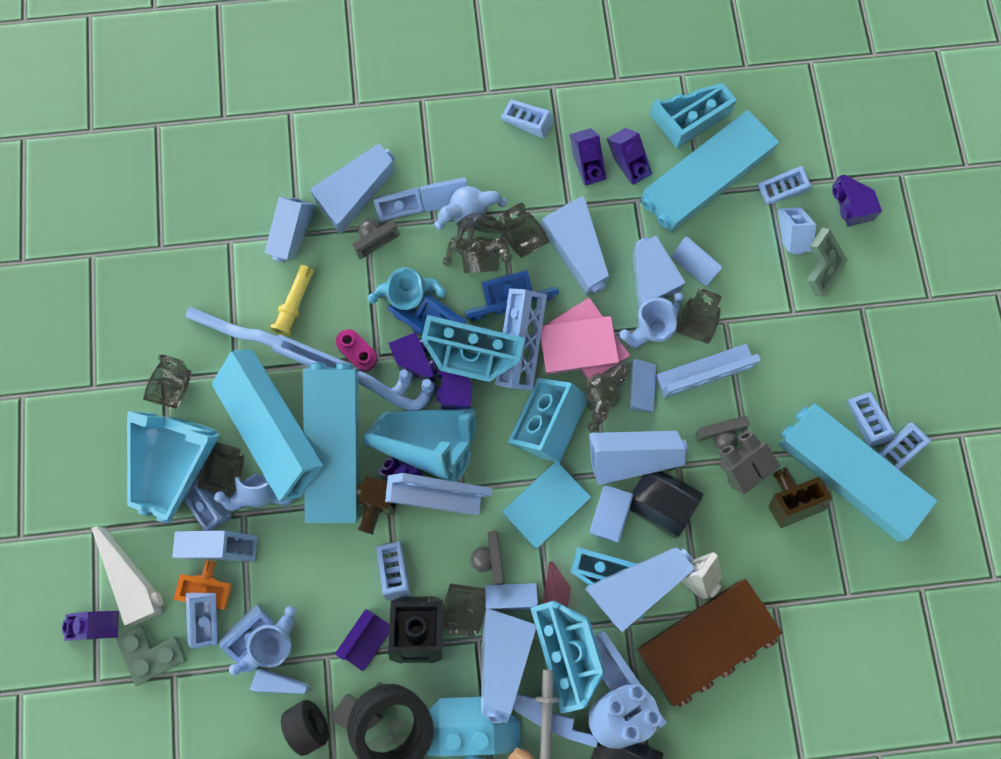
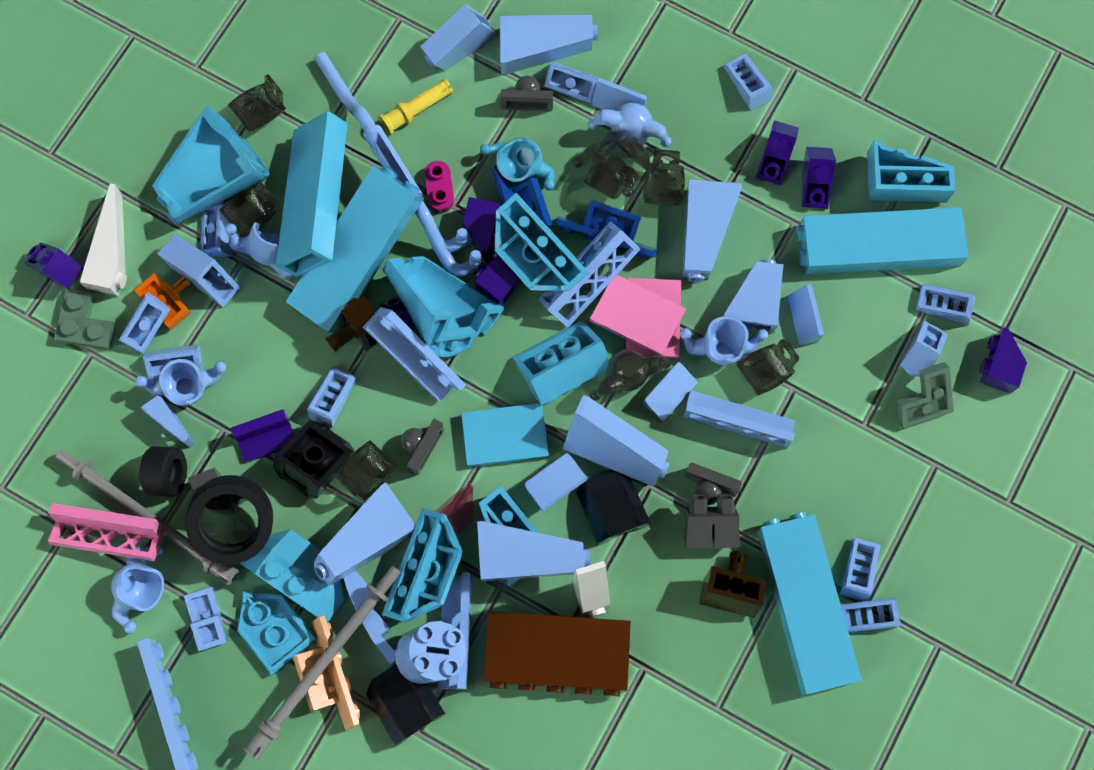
camera: 35 degrees right, 0 degrees up
light blue slope [485,583,538,611] -> none

